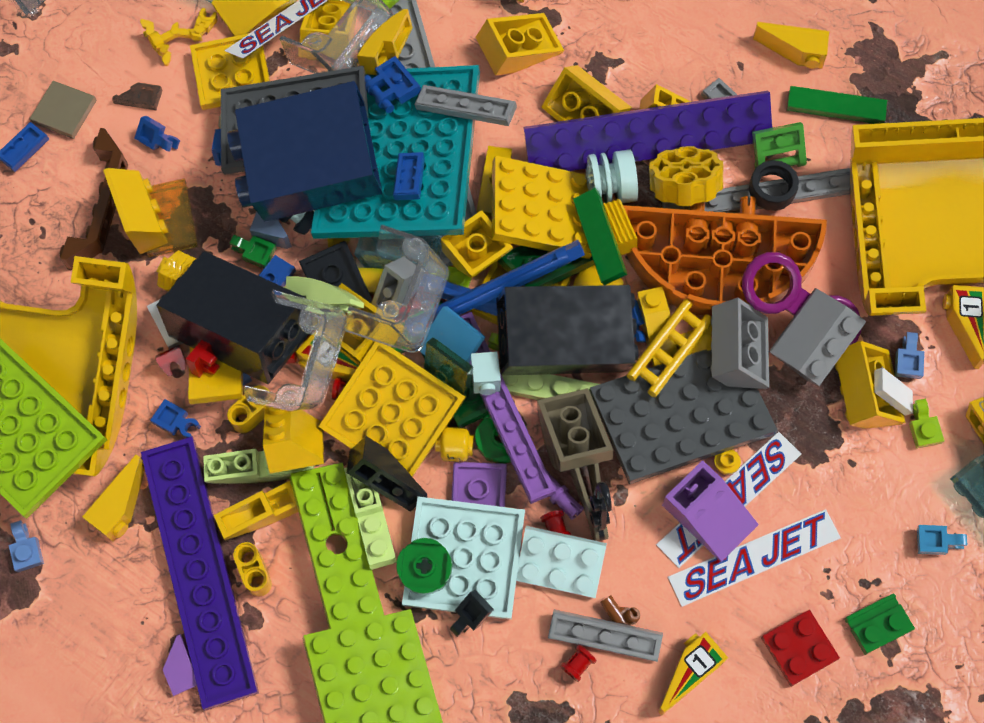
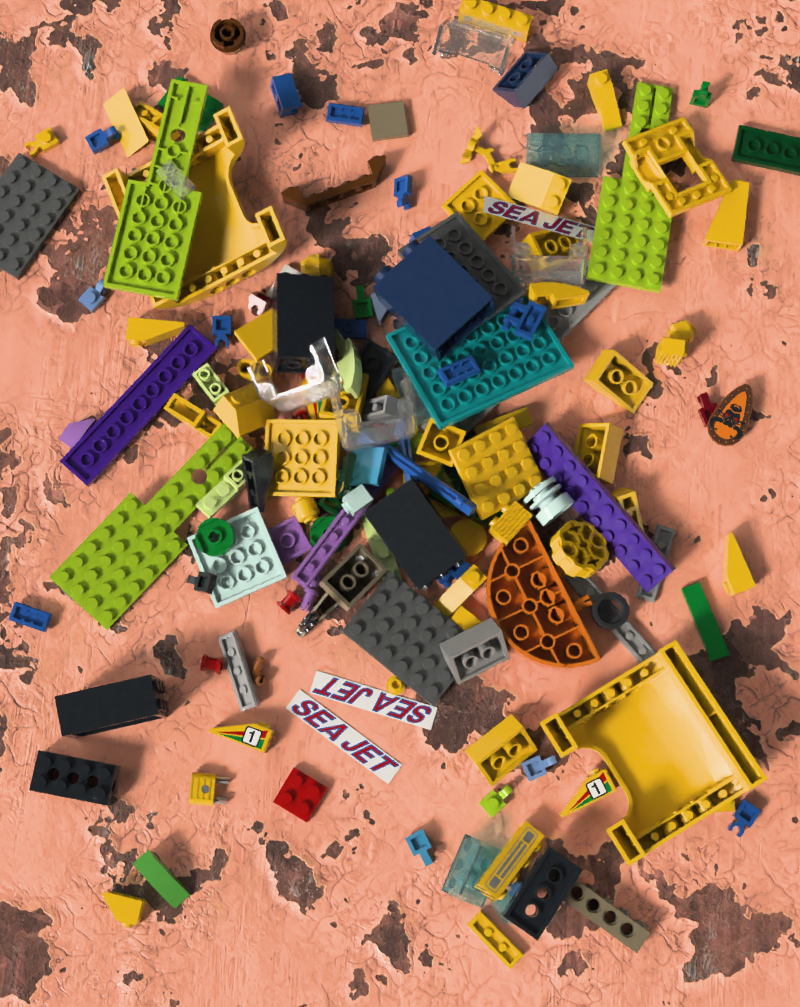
camera: 55 degrees right, 10 degrees up
yellow slope [103,168,169,254] -> none
clear smoke tile [112,82,163,111] -> none
clear yellow tile [147,178,198,257] -> none
red tile [186,340,220,378] -> none
yellow beam [233,542,272,597] -> none
light grey tile [415,85,517,126] -> none
light aqua plate [516,526,607,598] -> none
green tile [573,188,628,285] -> none
yellow bar [626,299,712,398] -> none
medium lavender slope [662,460,759,562] -> none
magenta bar [742,252,862,345] -> none
bright green plate [752,122,807,169] -> none
light grey slope [769,288,866,386] -> none
green plate [844,593,915,655] -> none
white tile [874,367,913,416] -> none

